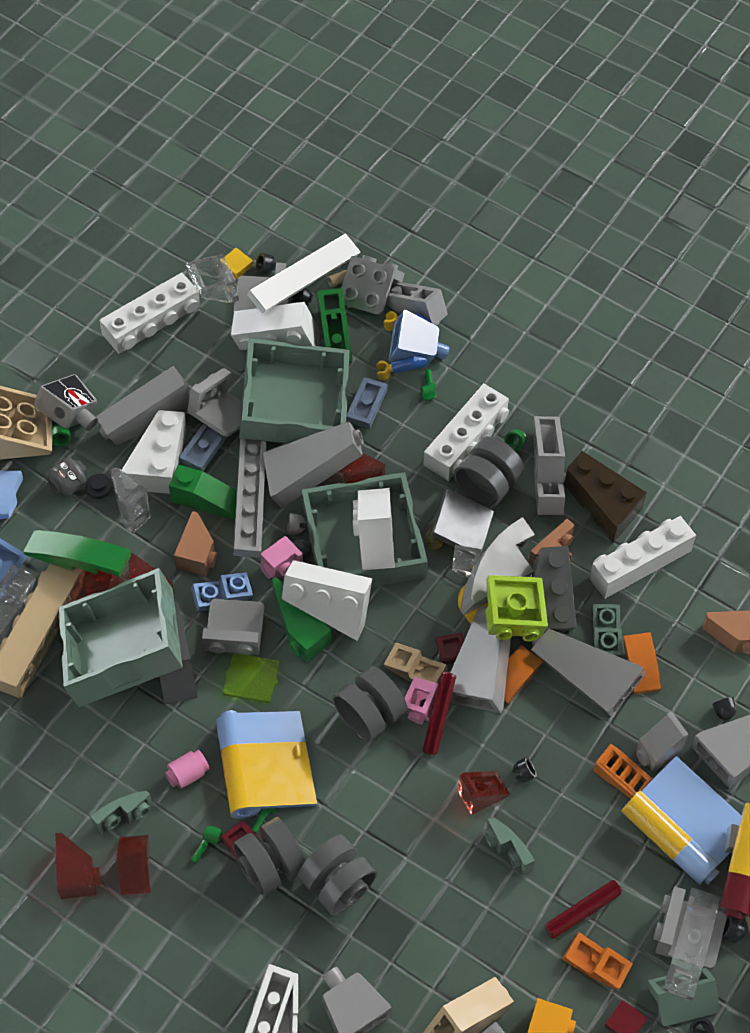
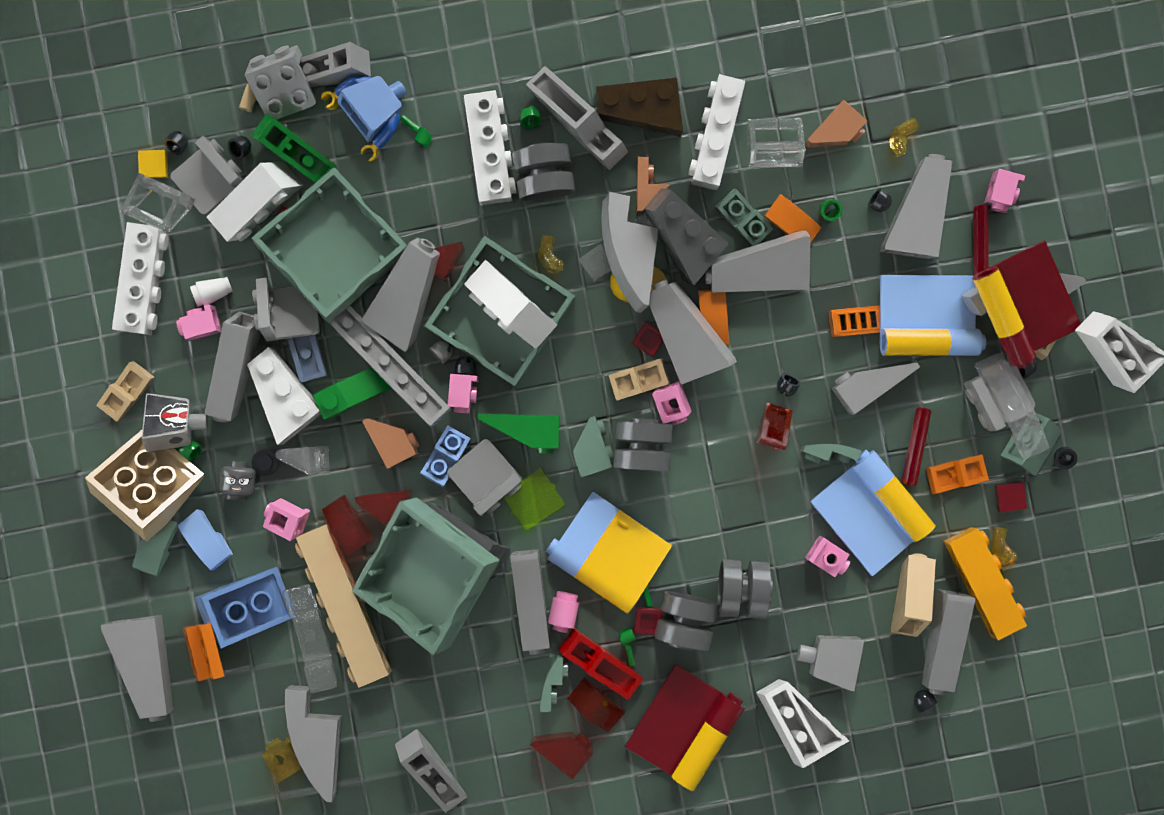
camera: 45 degrees left, 30 degrees up
green slope [23,530,131,577] -> none
white tile [247,233,360,314] -> none
white wedge [282,560,372,641] -> none
sand blue plate [346,377,388,429] -> none
dark red axle [422,672,456,755] -> none
tile [430,489,494,558] -> none
lime plate [486,575,548,641] -> none
light grey slope [636,712,688,773] -> none
none -> tan slope [96,361,155,422]
none -> bright pink brick [177,304,222,340]
none -> white cone [190,277,233,307]
none -> bright pink brick [263,498,310,541]
none -> light grey slope [510,549,550,655]
none -> red slope [558,628,644,700]
none -> sand green slope [573,416,614,478]
none -> dark red door [624,664,745,791]
none -> clear tile [748,118,805,168]
none -> bright pink brick [805,536,850,577]
none -> light blue door [810,449,936,576]
none -> green hinge [819,199,842,221]
none -> light grey slope [832,363,920,415]

